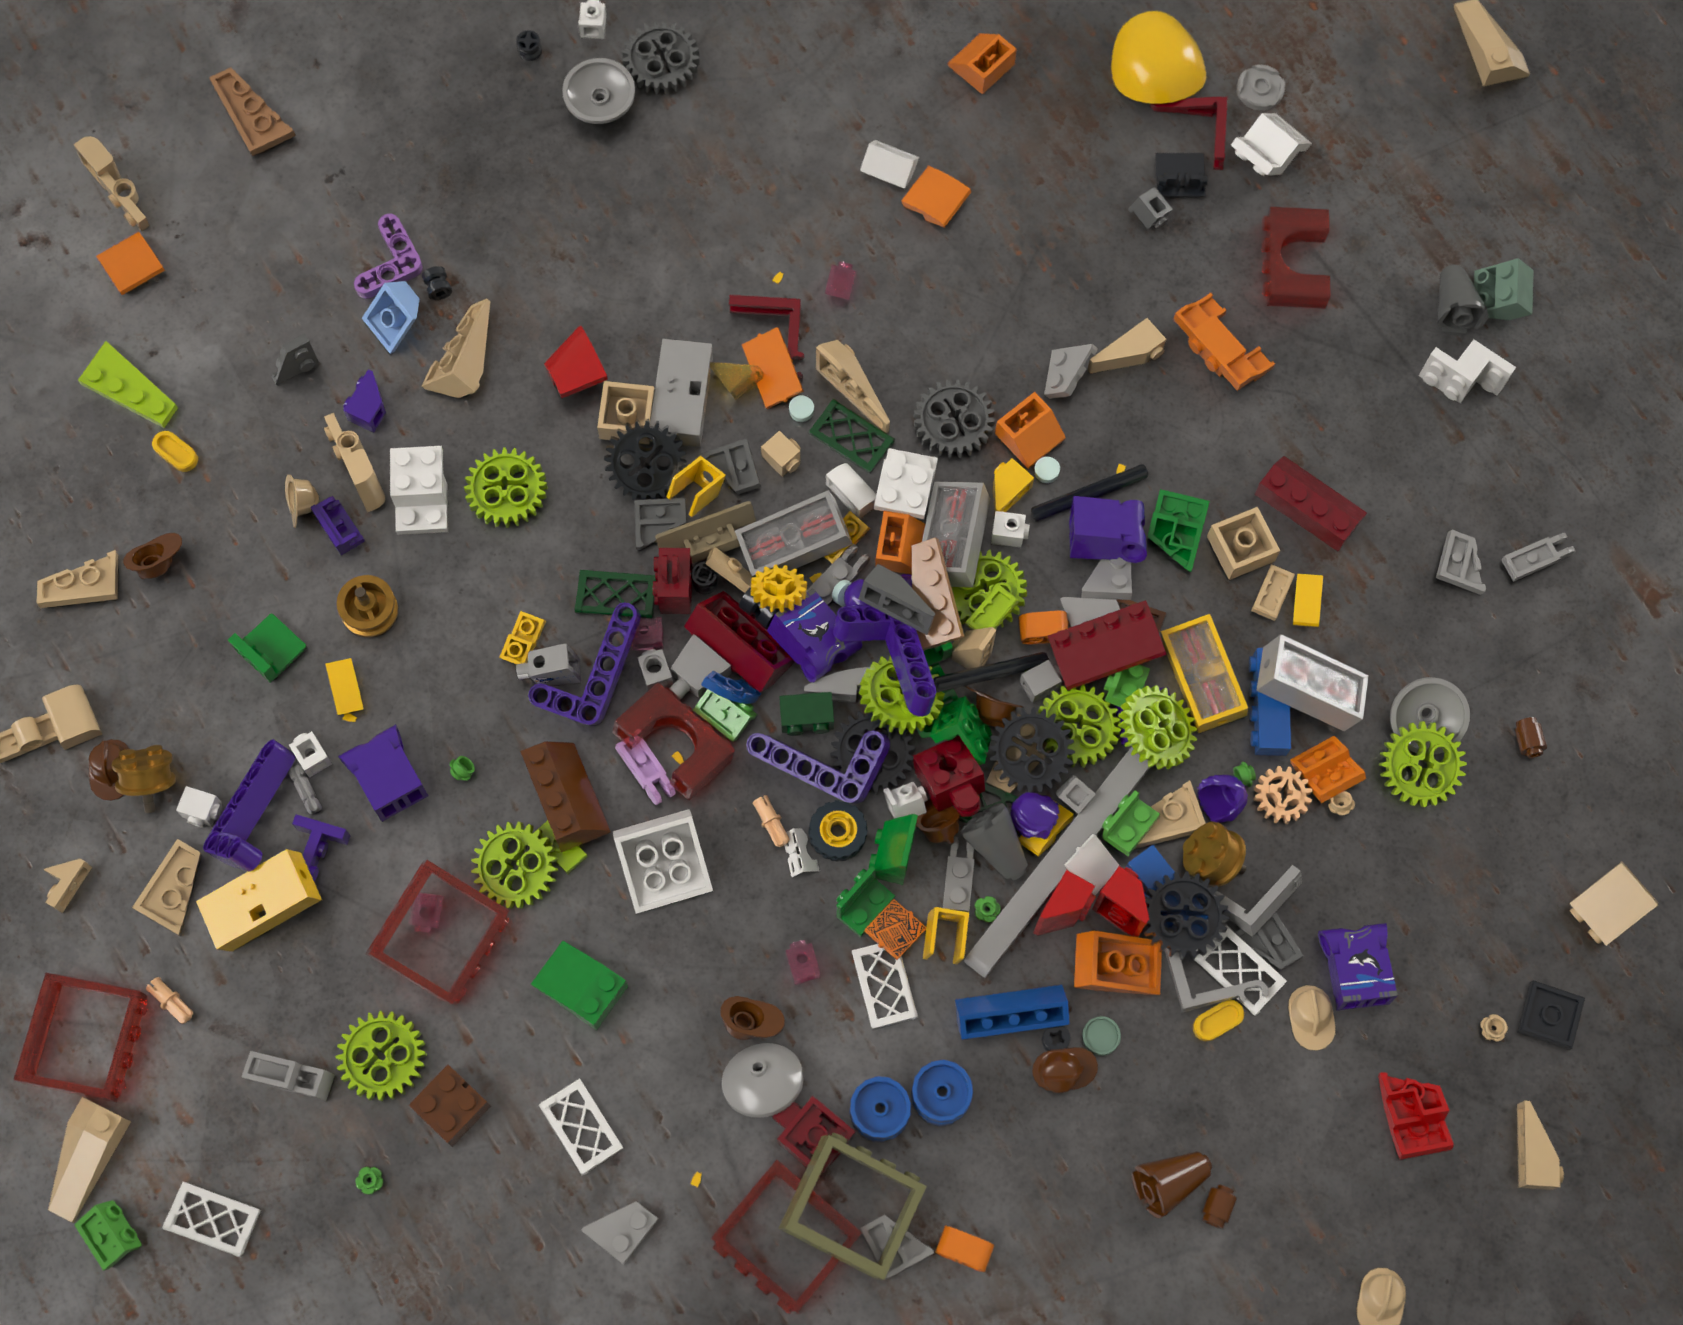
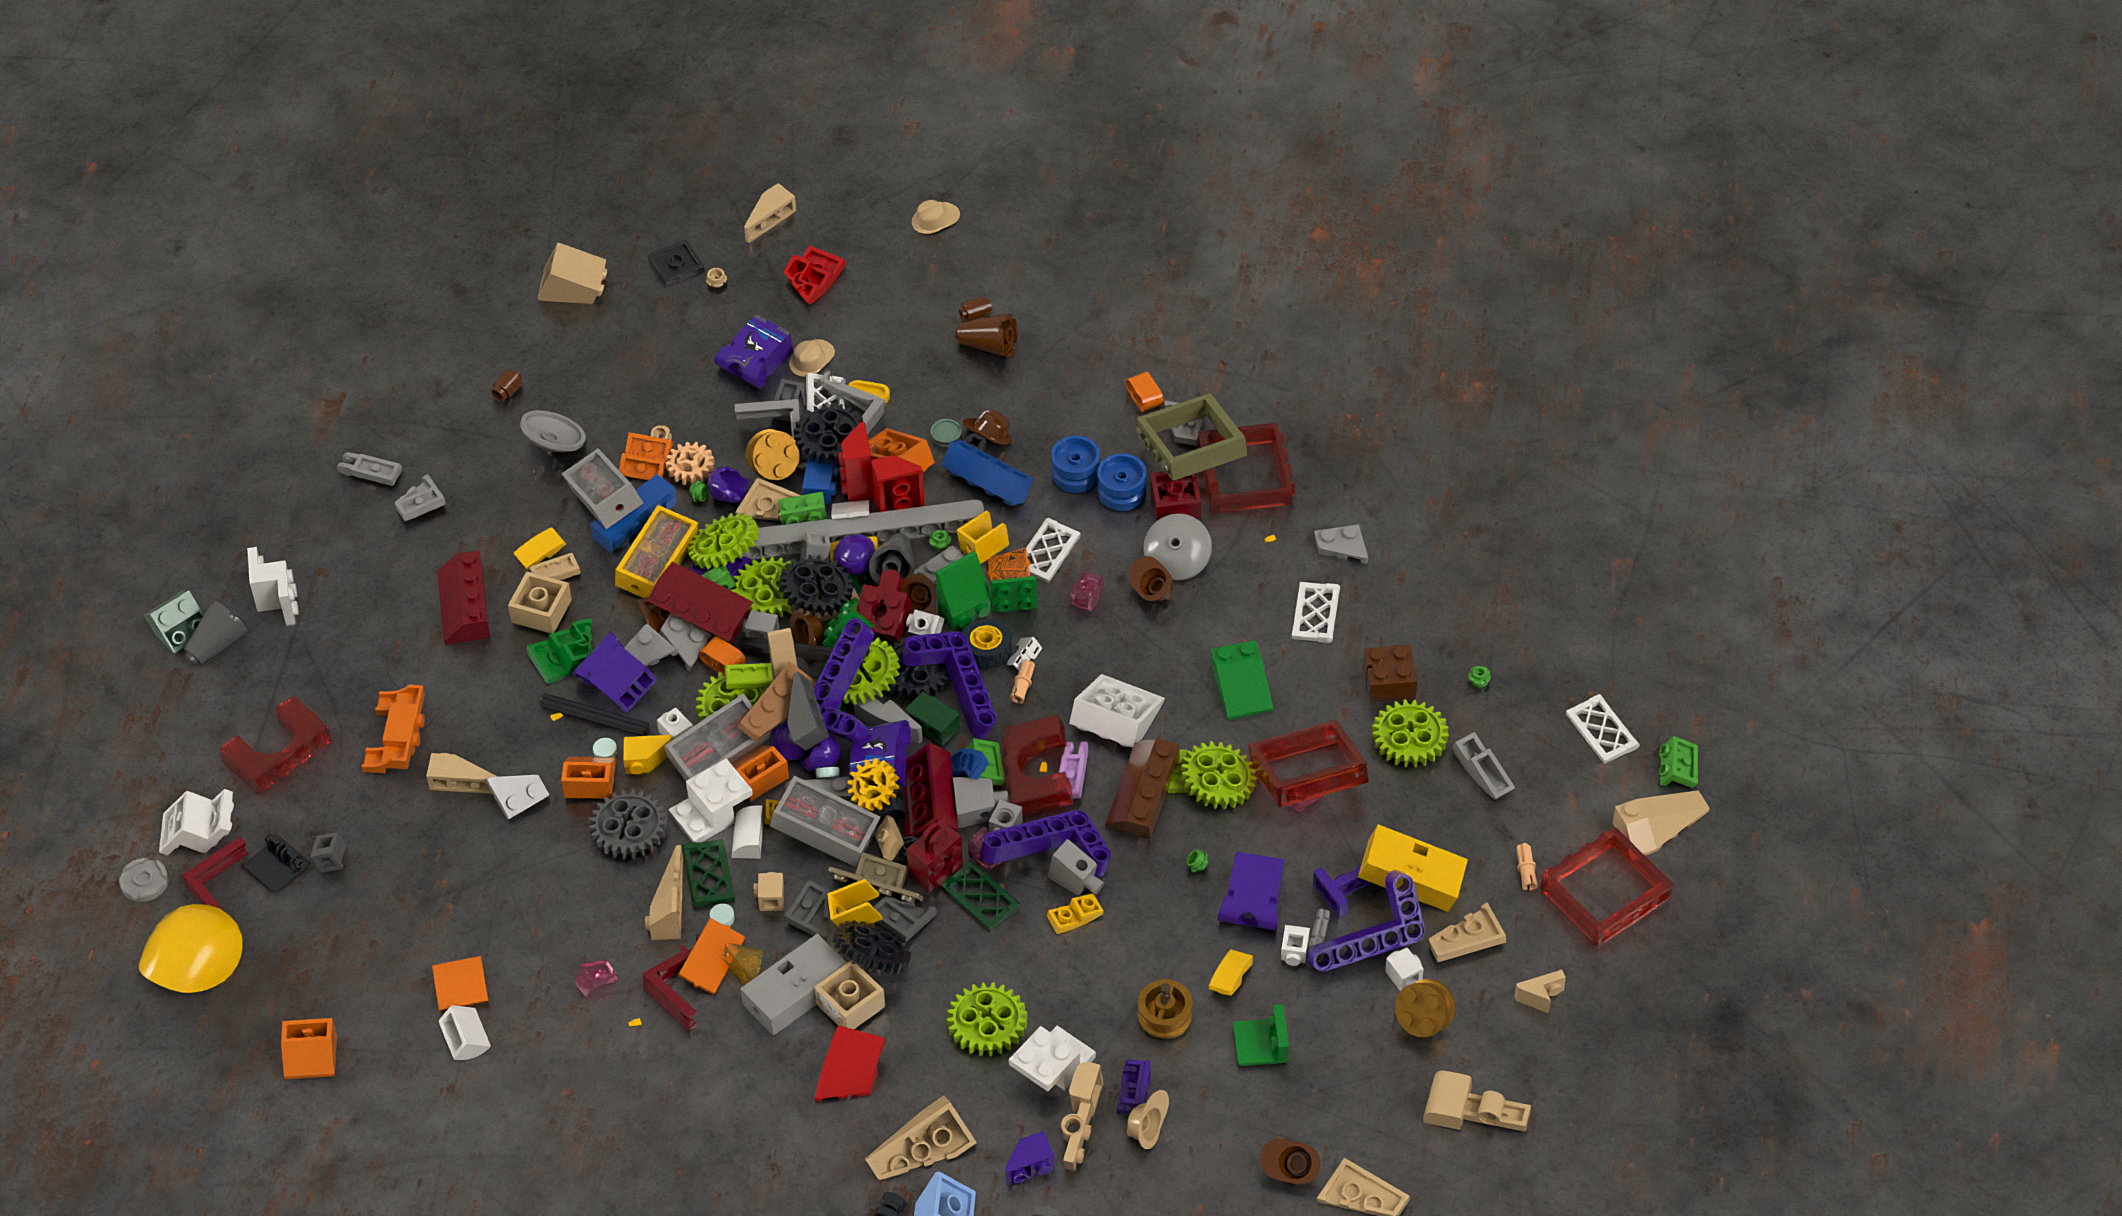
camera: 135 degrees left, 20 degrees down
reddish brown piece [88,739,129,801] -> none
lime gear [1379,721,1467,807] -> none

